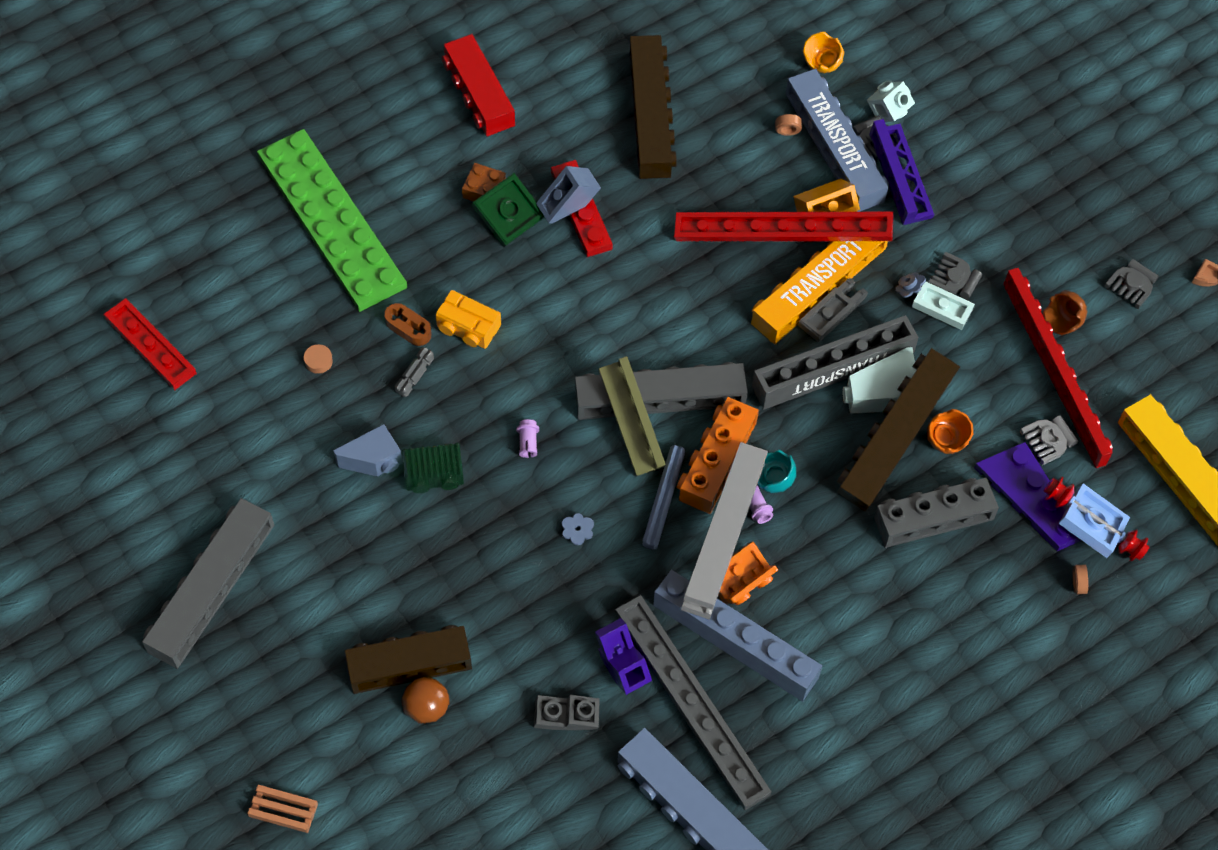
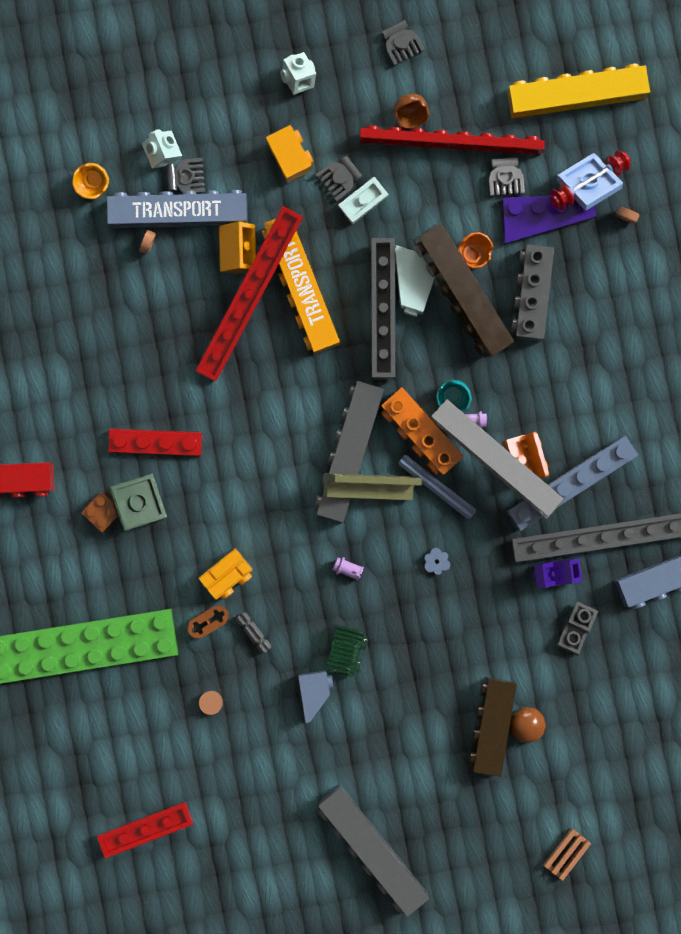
camera: 70 degrees left, 25 degrees up
sand blue slope [536,166,601,223] -> none
dark brown brick [630,35,676,179] -> none
dark grey hinge [798,278,868,343] -> none
dark purple fence [869,119,934,225] -> none
sand blue plant [896,272,926,298] -> none
none -> light orange brick [266,125,314,183]
none -> light aqua brick [280,52,316,94]

